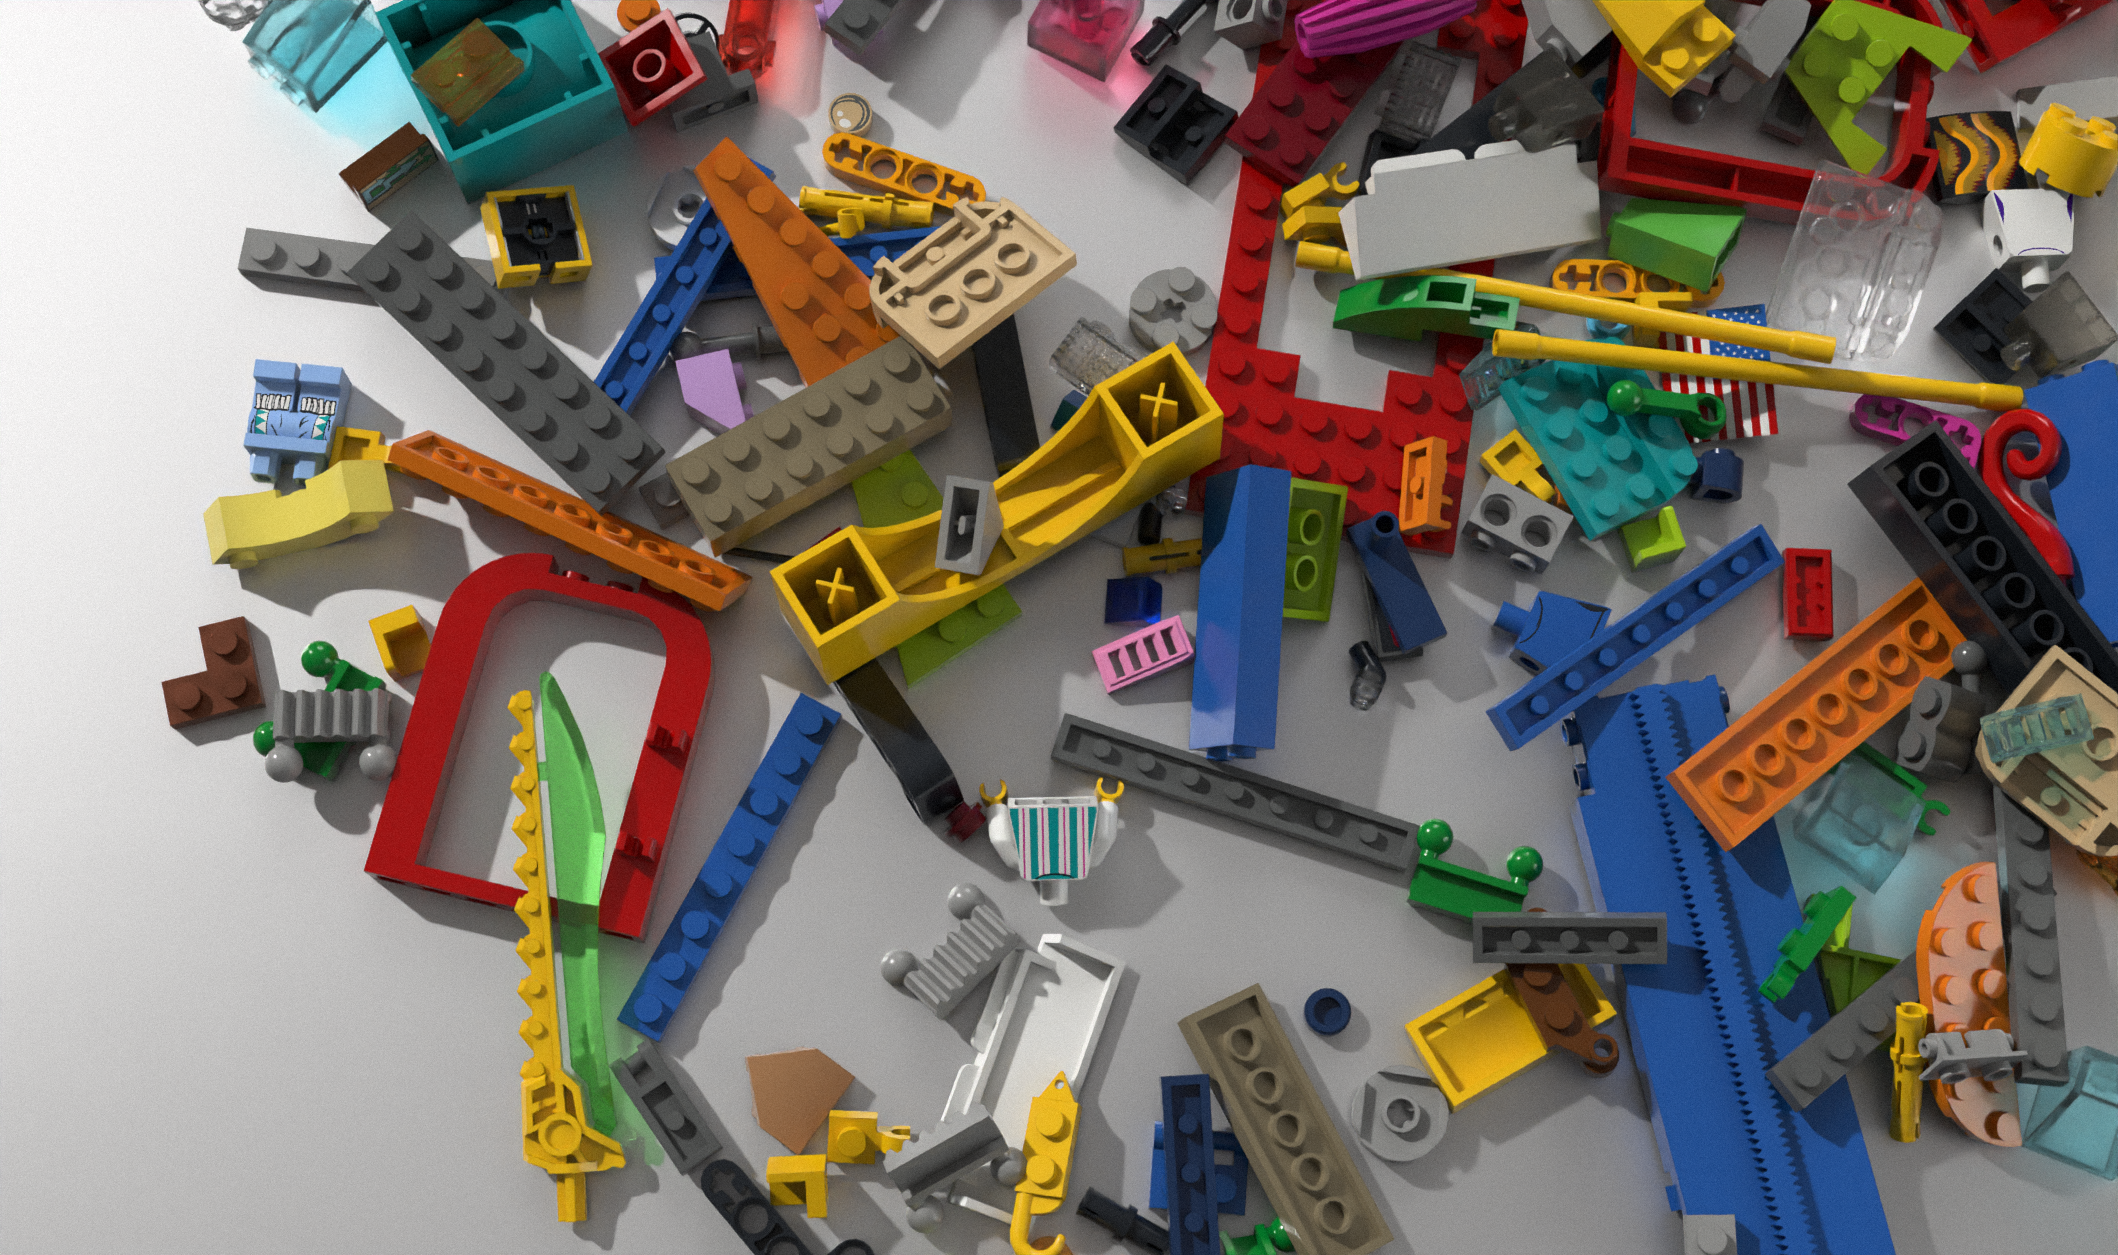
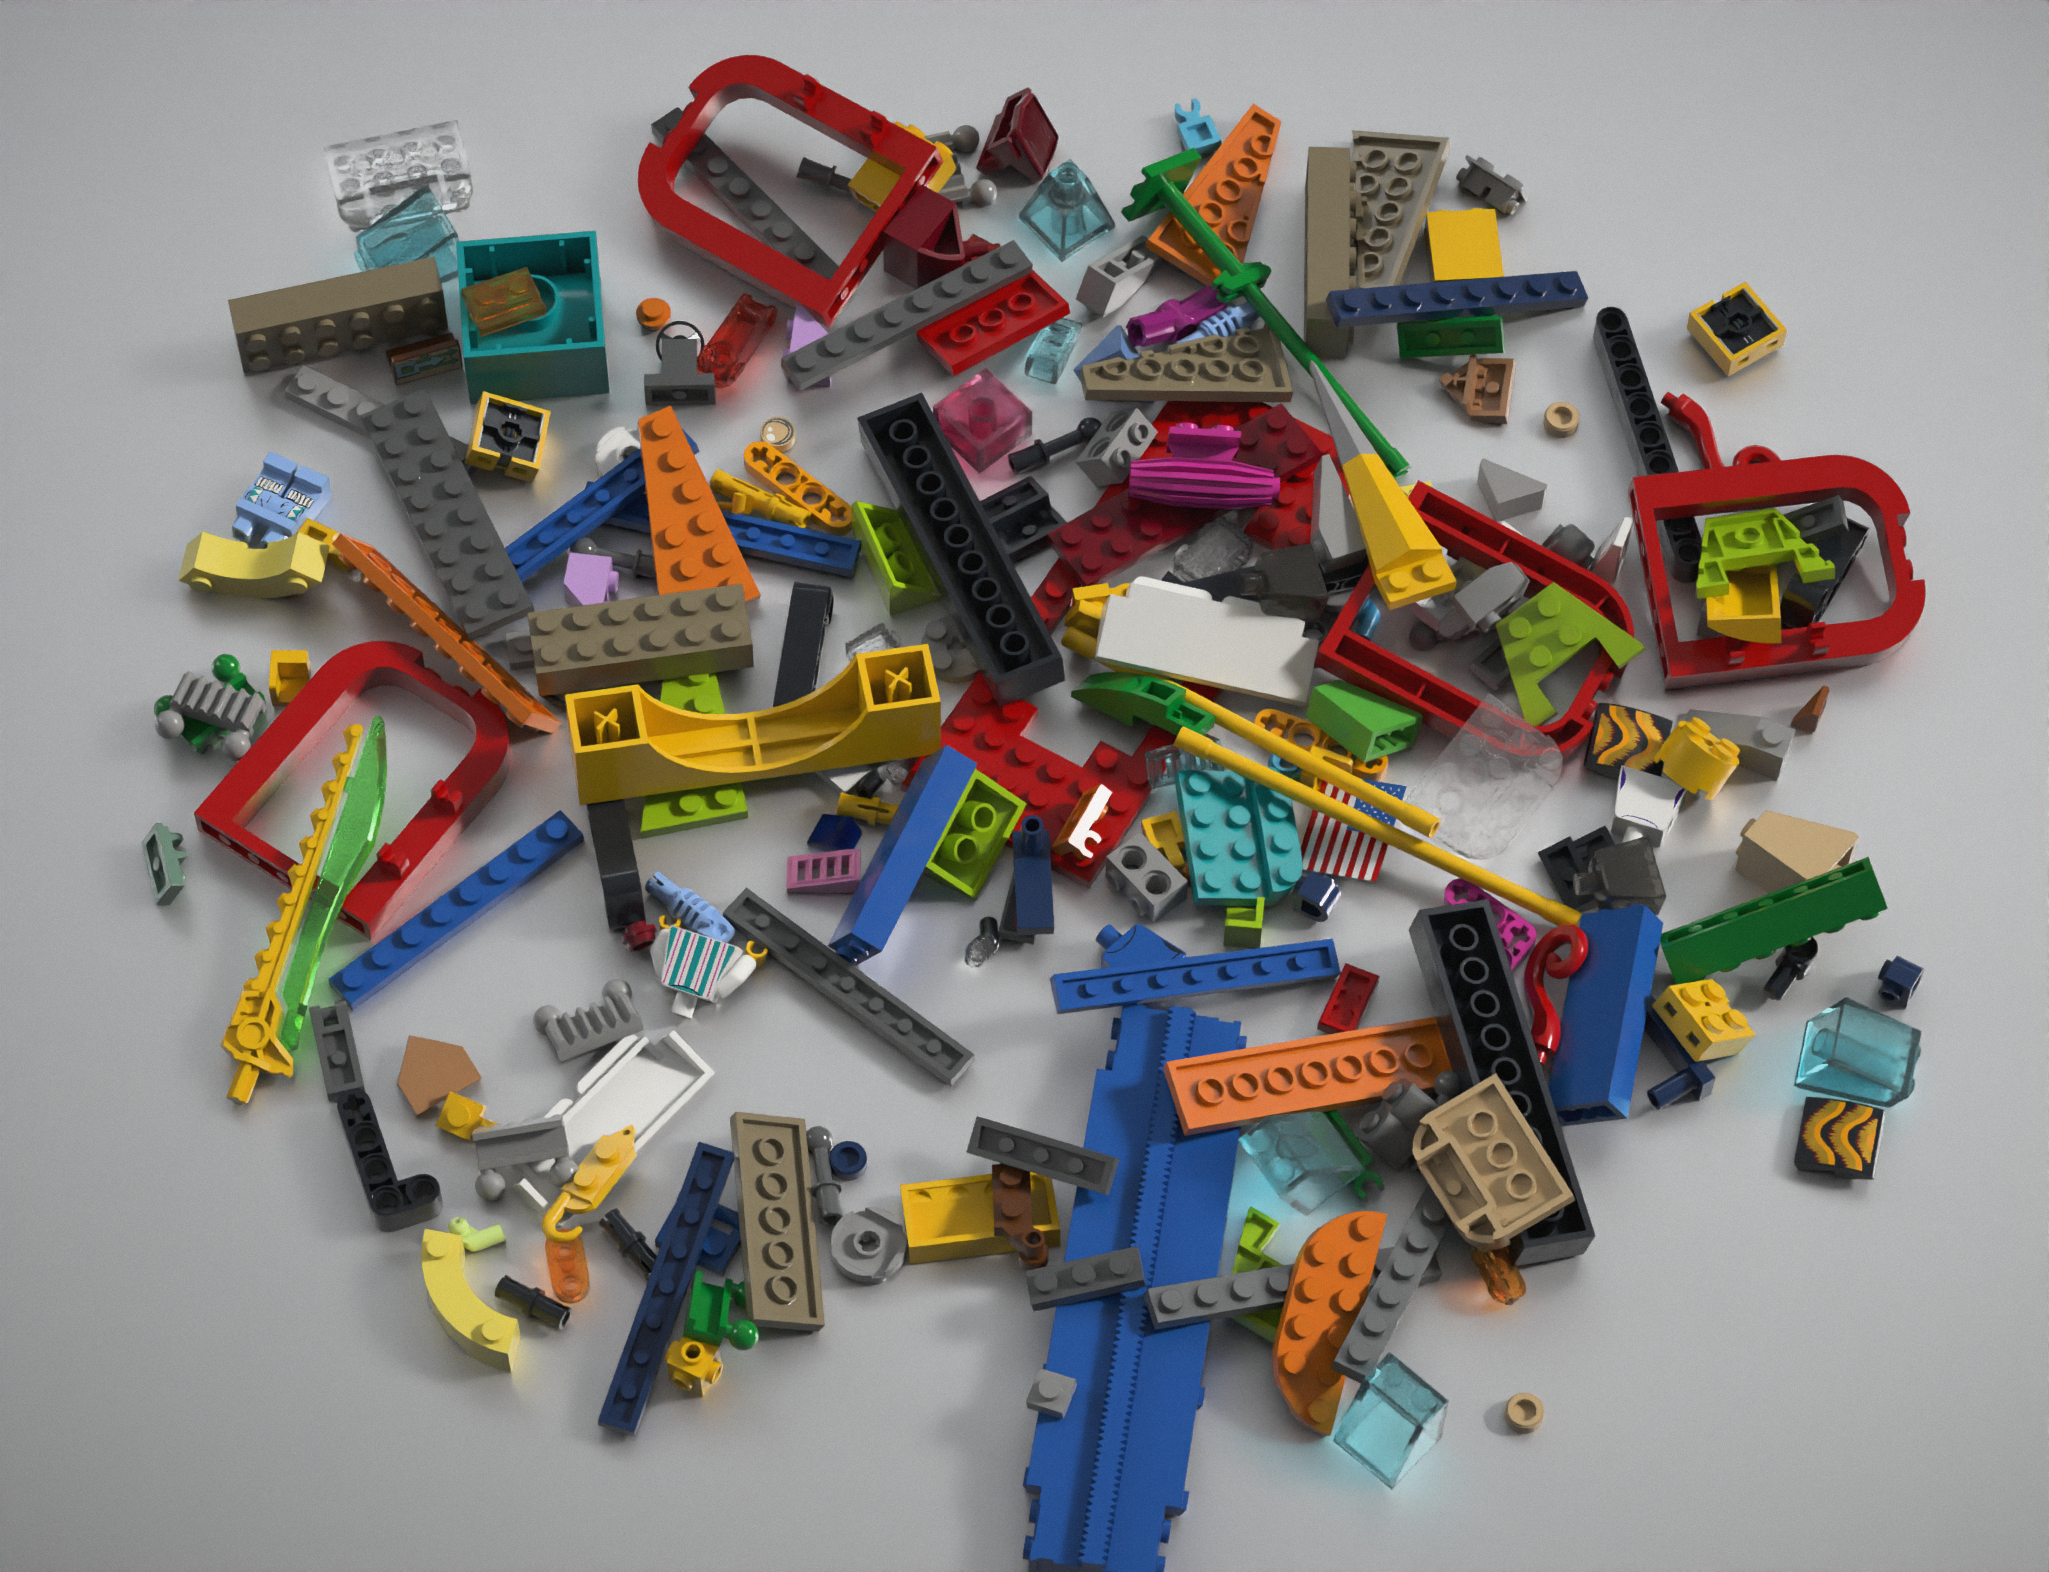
camera: 25 degrees right, 15 degrees down
copper plate [161,616,266,729] -> none
red slope [598,8,708,127] -> none
yellow panel [766,1154,829,1218] -> none
tan plate [869,197,1077,369] -> none
light grey slope [935,475,1004,575] -> none
green gear [1406,818,1543,924] -> none
green piece [1607,380,1727,439] -> none
green plate [1757,885,1857,1003] -> none
yellow pin [1889,1002,1928,1143] -> none
light grey hinge [1919,1029,2028,1084] -> none
clear light blue slope [1980,693,2094,763] -> none
none -> sand green plate [141,823,187,905]
none -> dark tan brick [228,257,448,373]
none -> light blue hinge [645,871,735,943]
none -> dark grey pin [806,1126,843,1227]
none -> lime slope [852,501,941,616]
none -> black brick [857,392,1065,707]
none -> dark grey plate [1025,1246,1146,1312]

